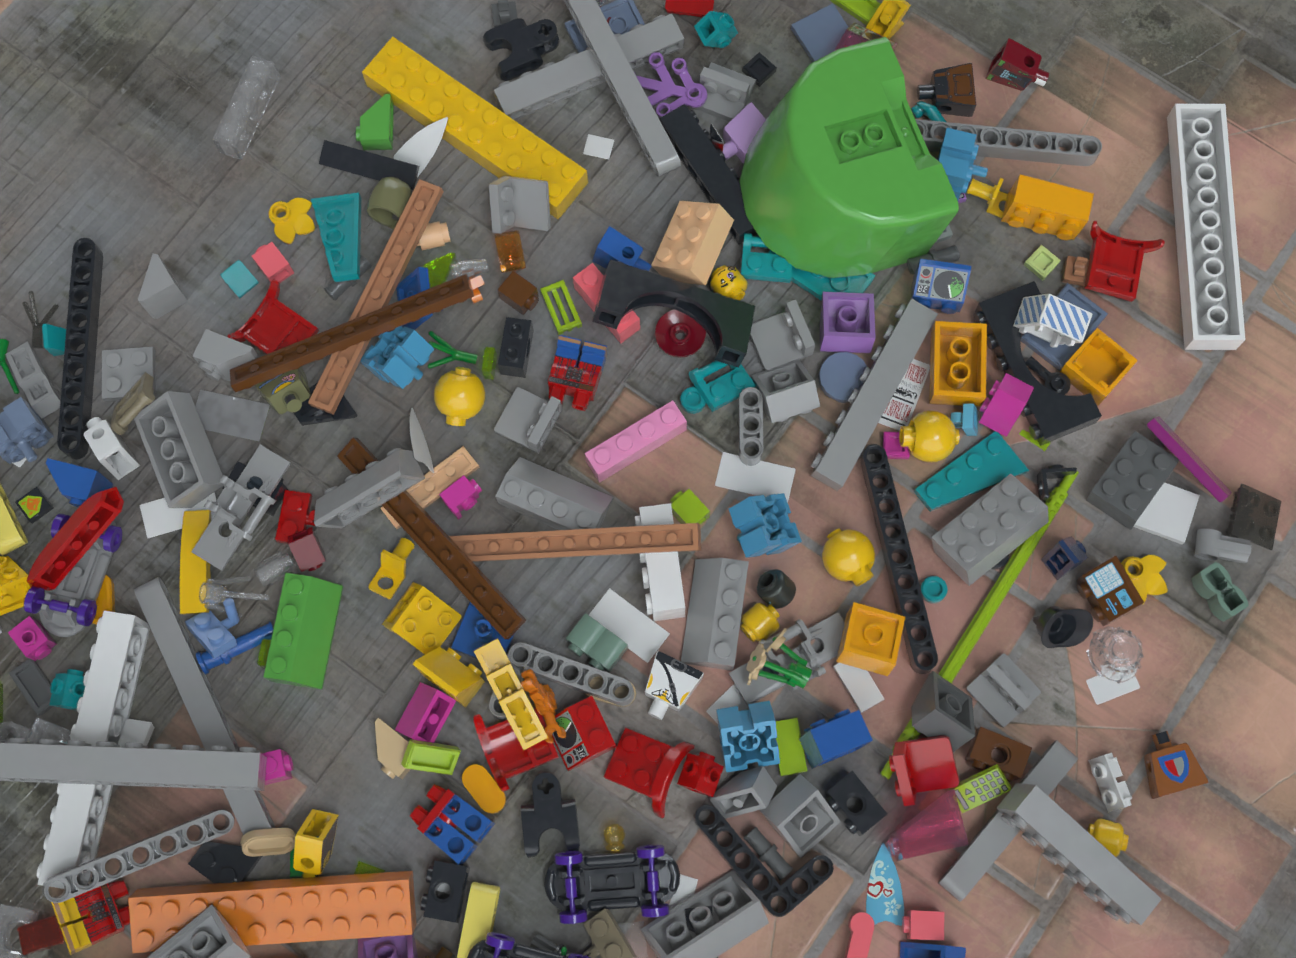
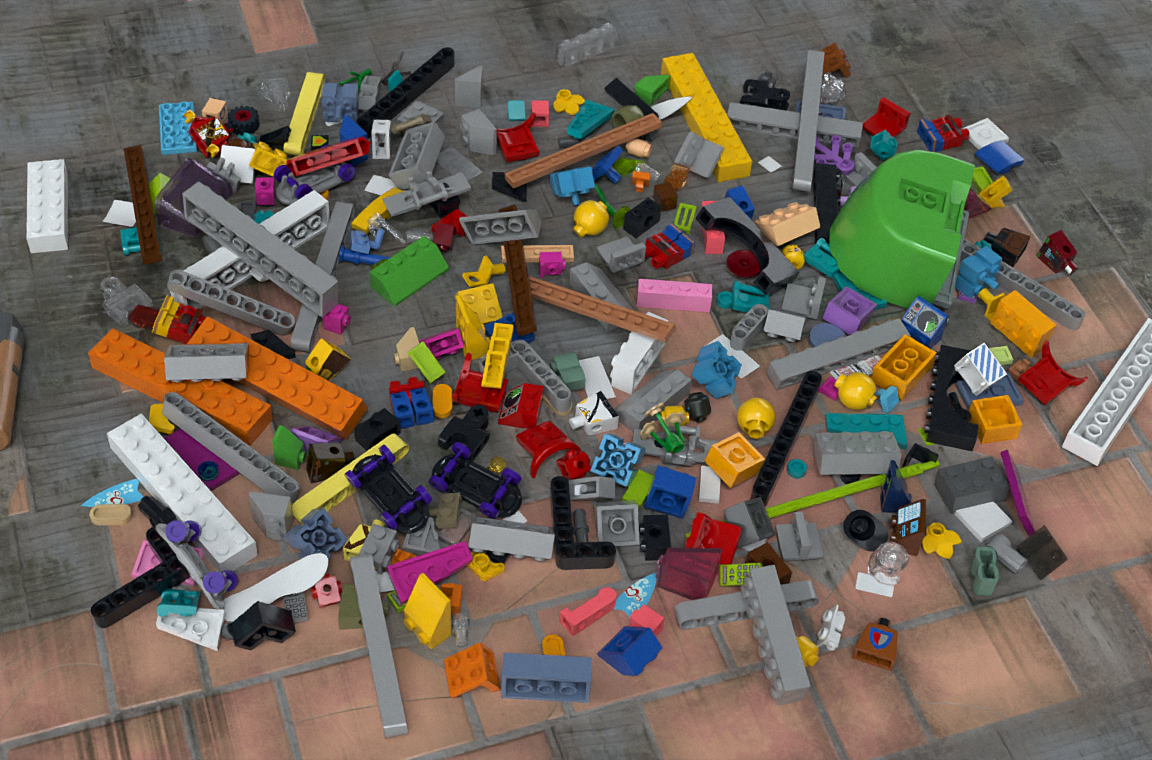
camera: 30 degrees right, 25 degrees down
reddish brown plate [230,274,474,393] -> none
tan tile [240,828,295,857] -> none
olive torso [254,367,311,414] -> none
white sticker [410,408,434,473] -> none
orange piece [521,669,566,744] -> none
lime brick [670,489,710,525] -> none
dark pink brick [979,373,1034,437] -> none

